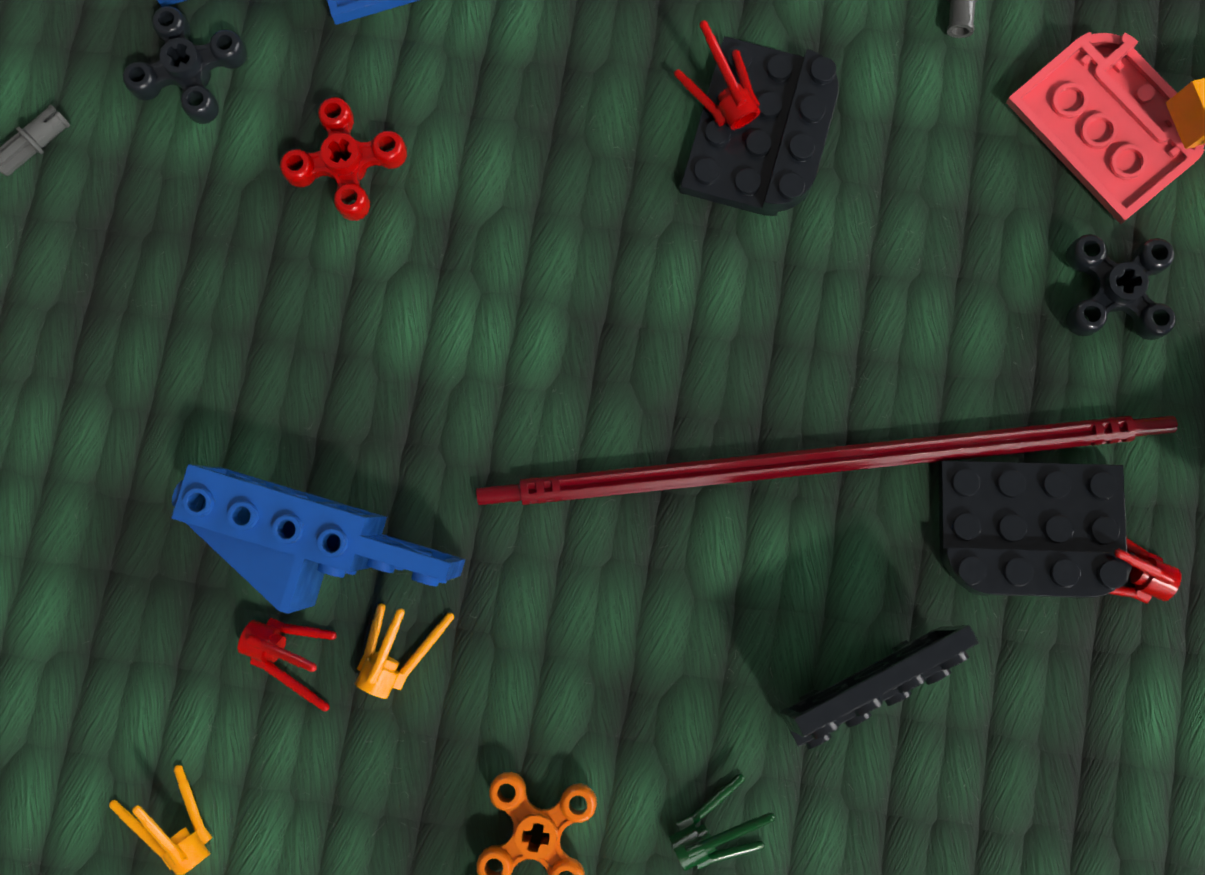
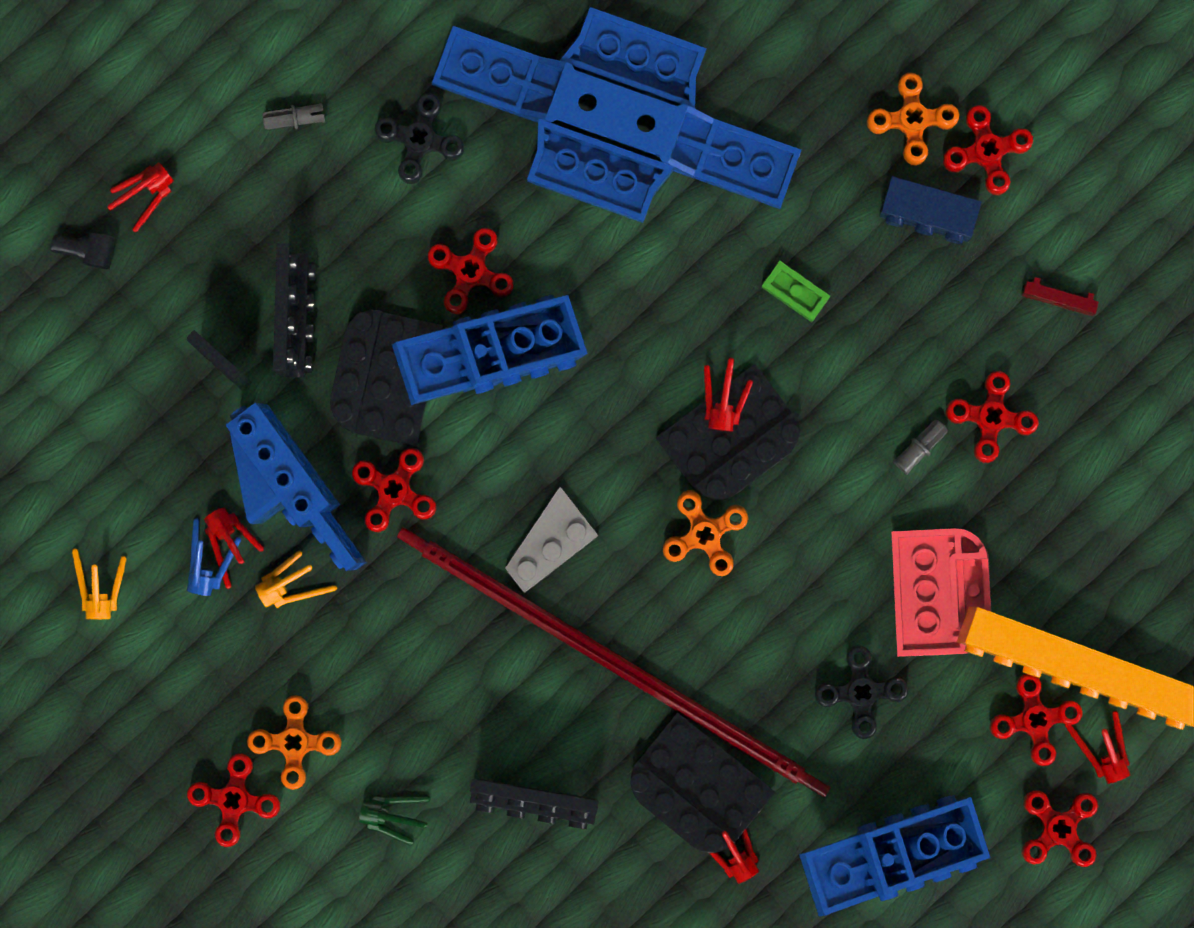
camera: 30 degrees right, 5 degrees up
none -> black tile [187,330,251,390]
none -> blue plant [187,518,241,596]
none -> black plate [273,243,316,378]
none -> black plate [330,310,444,447]
none -> red gear [352,448,437,532]
none -> blue wedge [392,295,588,405]
none -> light grey wing [505,487,598,593]
none -> orange gear [663,490,748,576]

